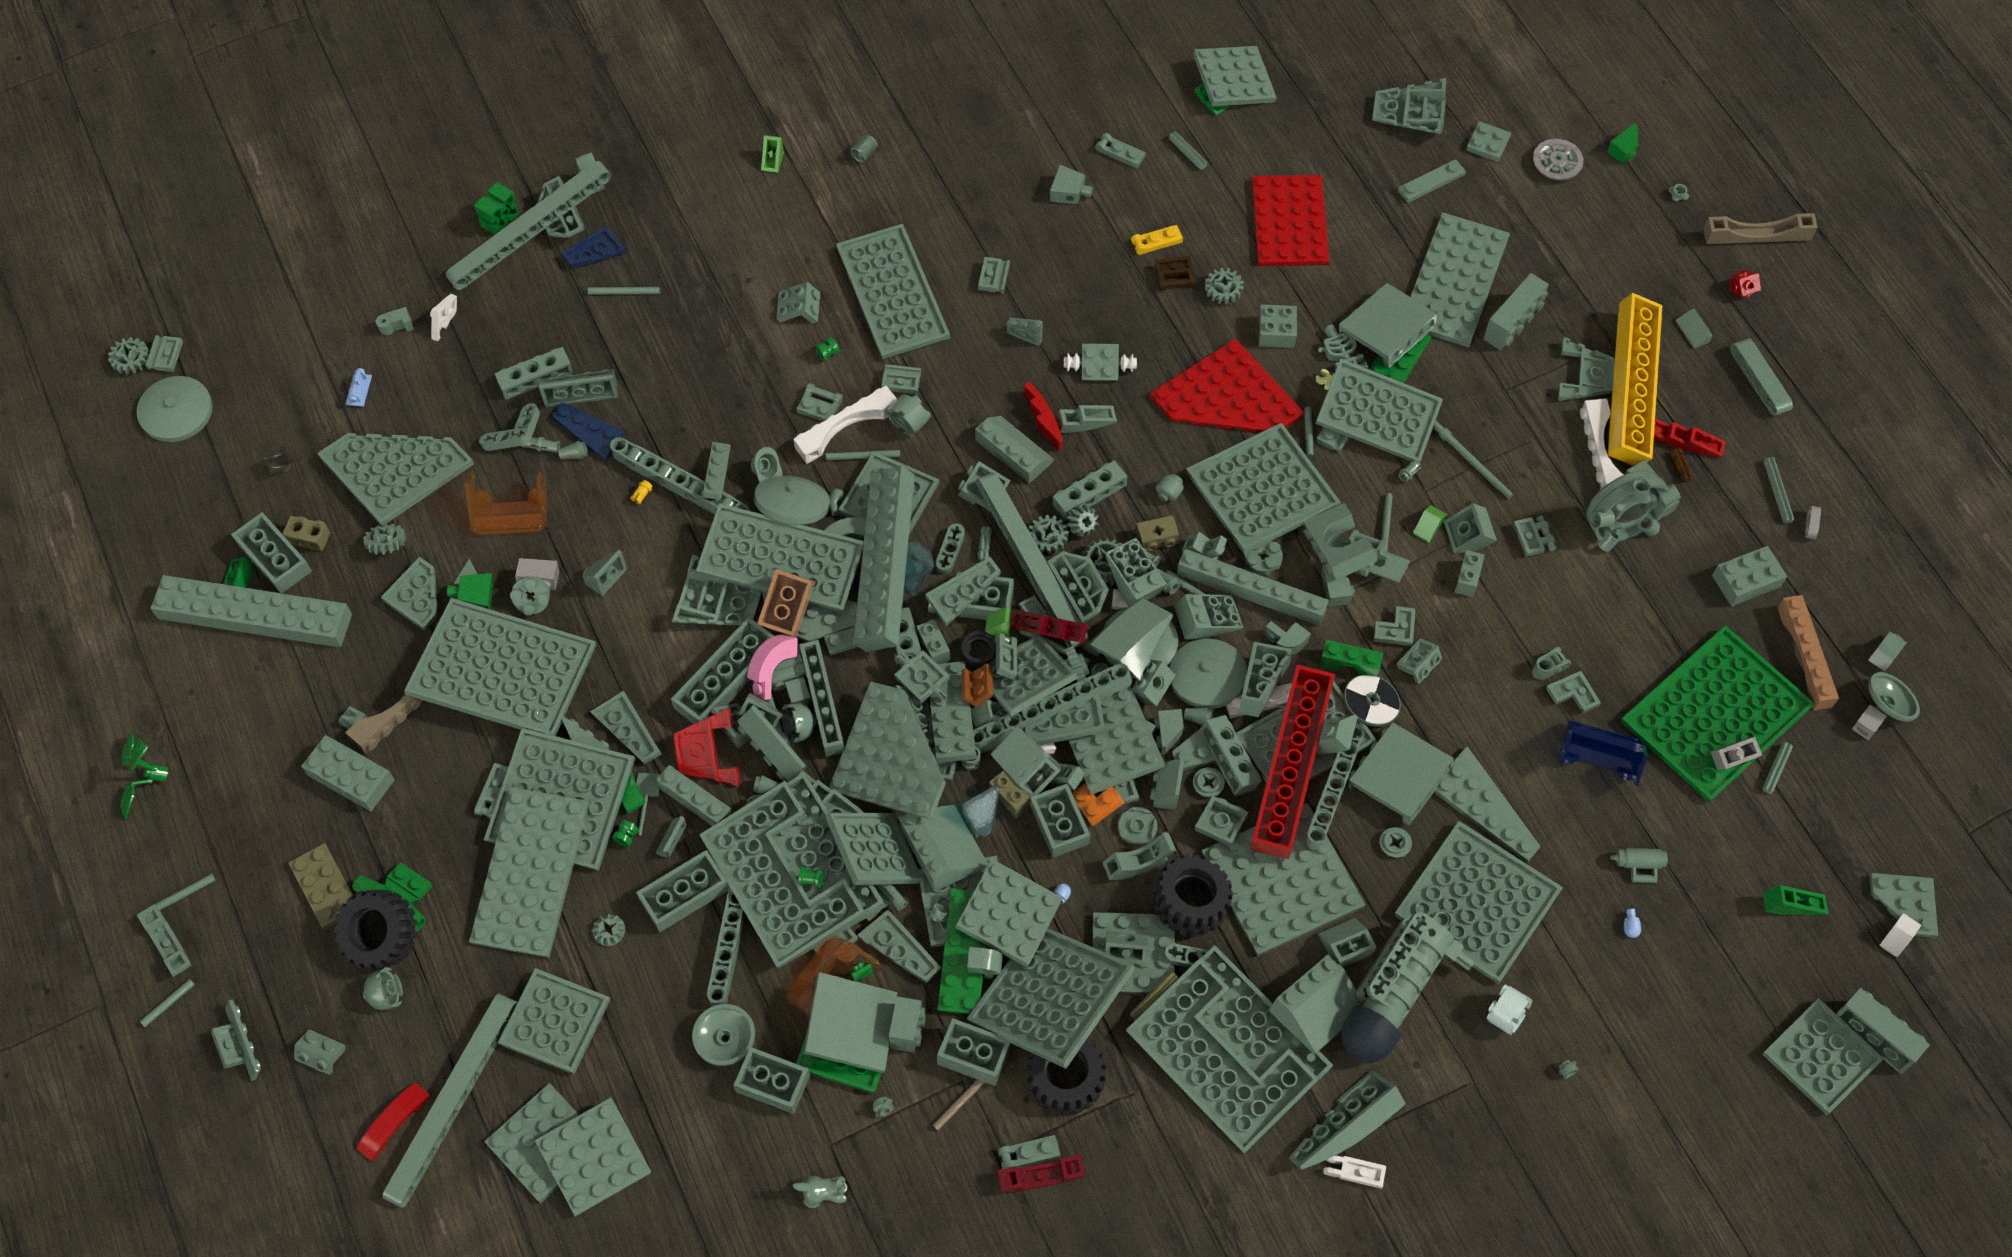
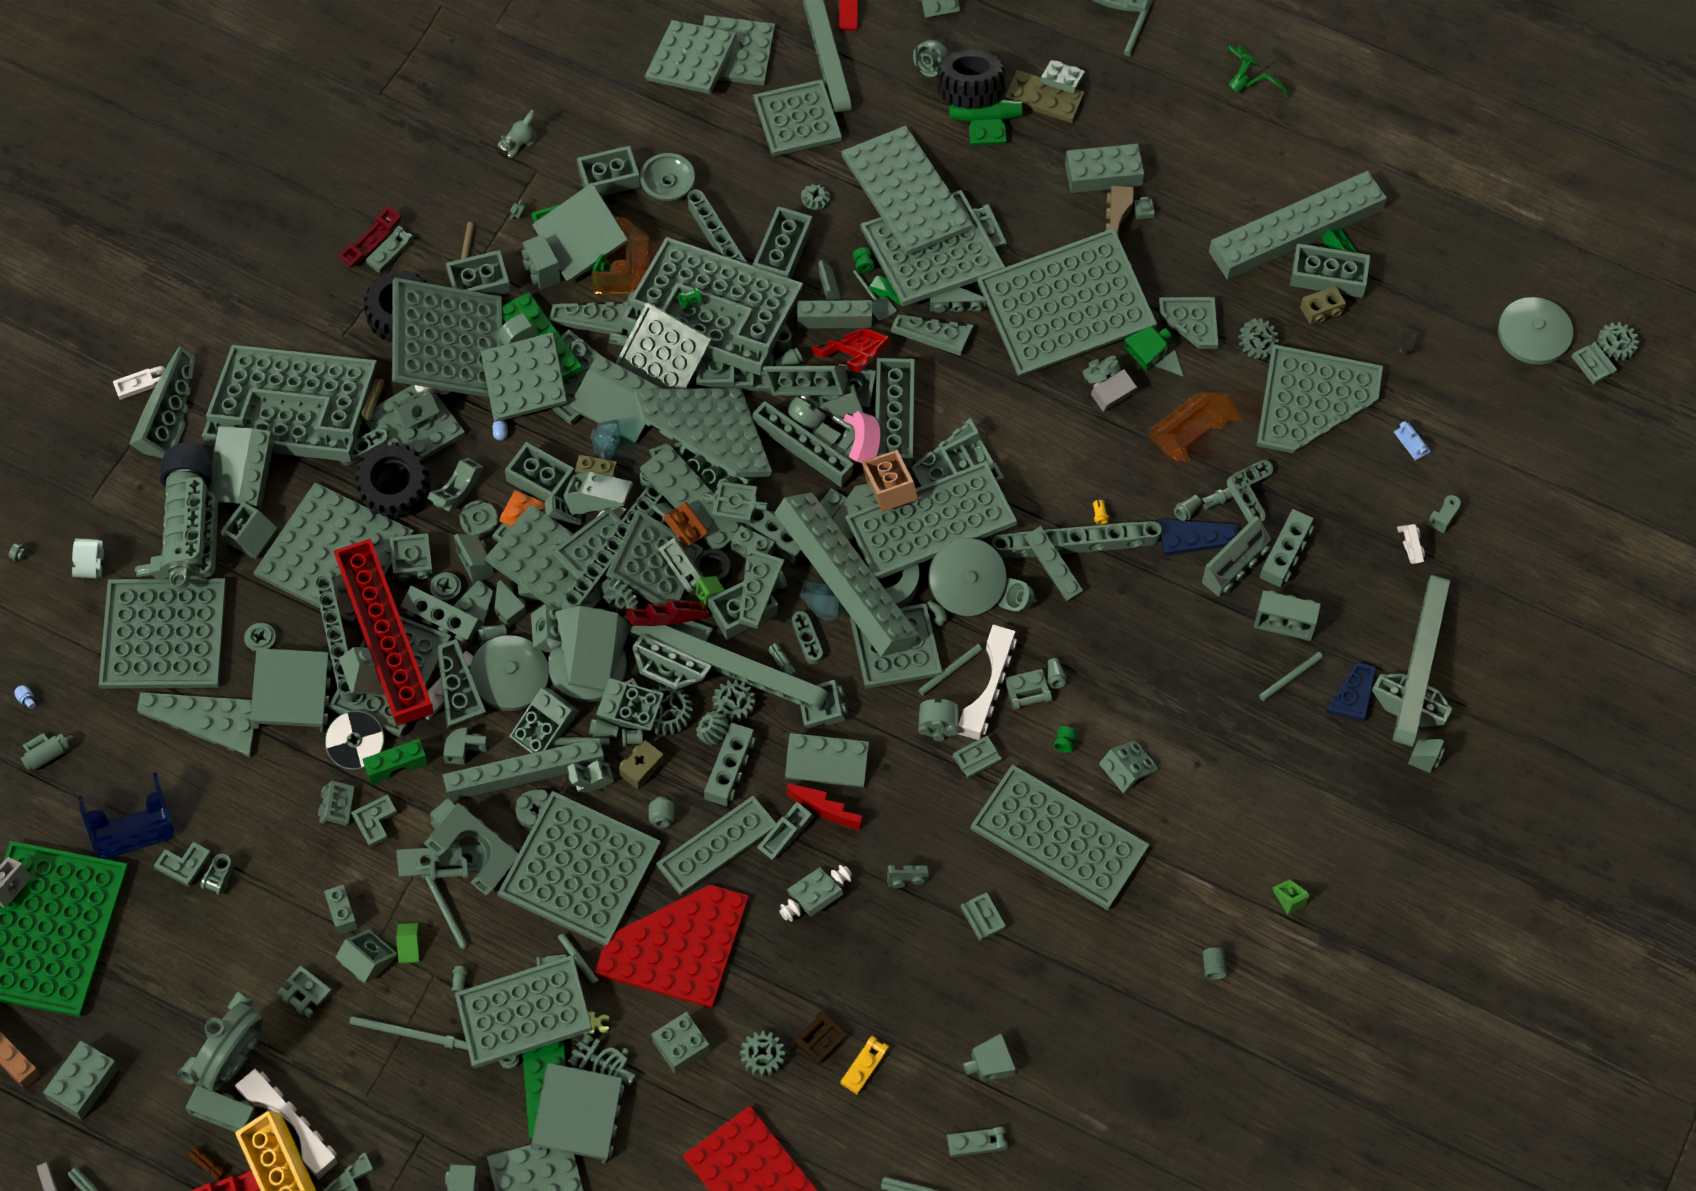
camera: 140 degrees right, 0 degrees up
green brick [474,182,520,235] -> none
sand green slope [582,550,627,596] -> none
none -> sand green plate [656,796,776,896]
none -> sand green plate [1040,60,1085,94]
none -> sand green cone [1048,658,1067,688]
none -> sand green brick [1254,590,1320,641]

